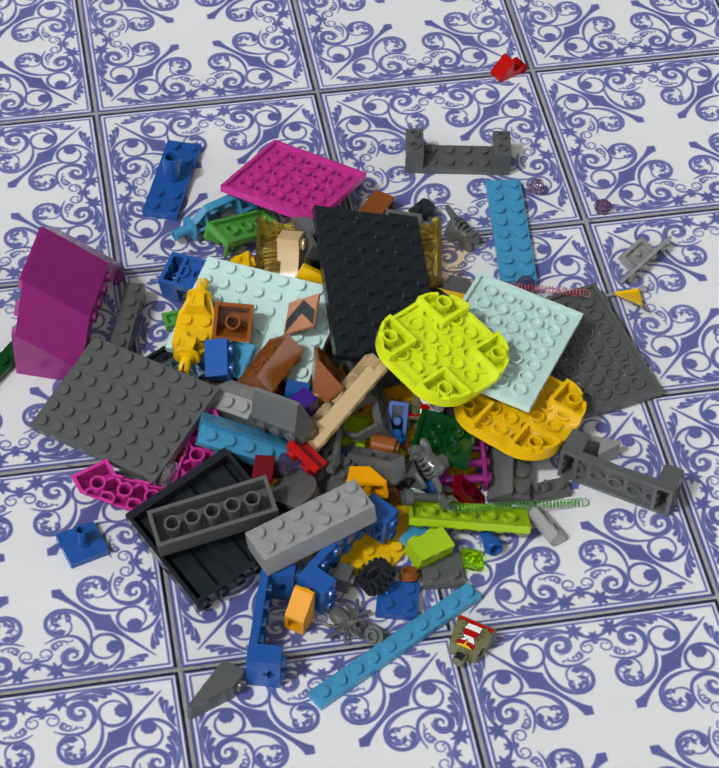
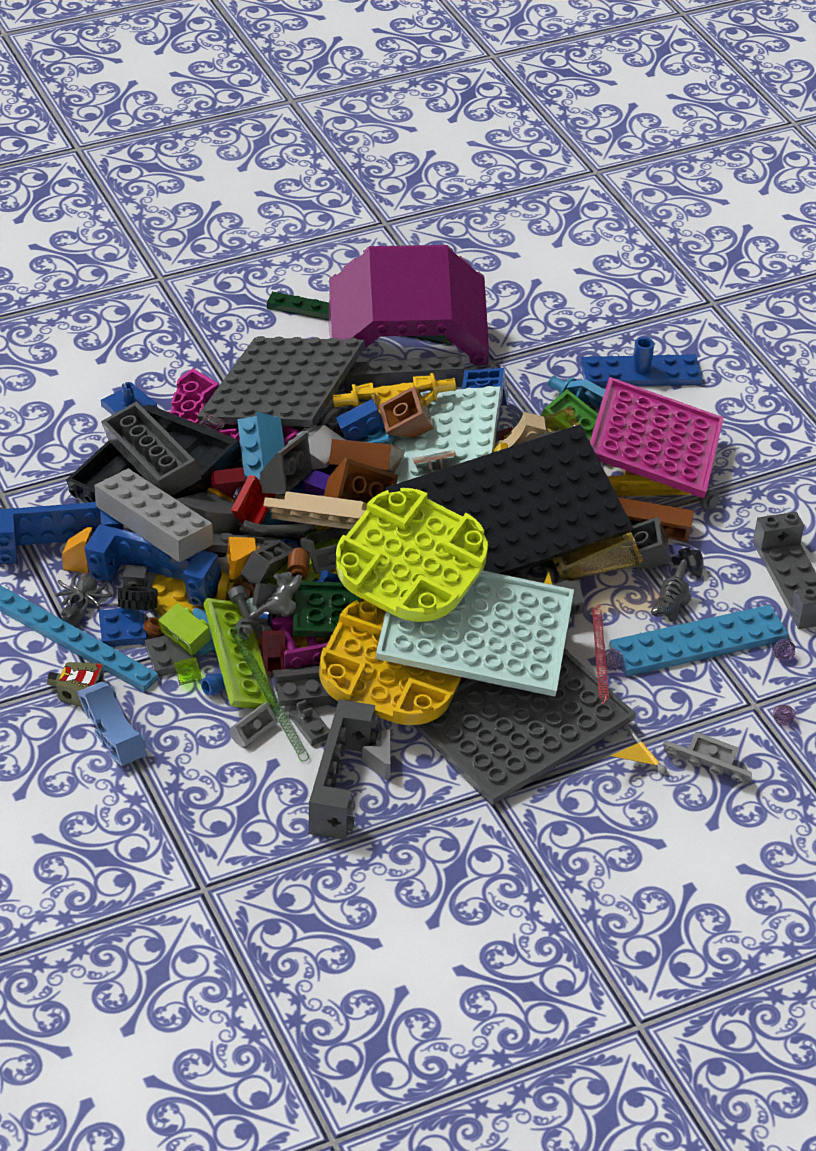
camera: 75 degrees right, 5 degrees down
none -> medium blue brick [77,681,147,766]

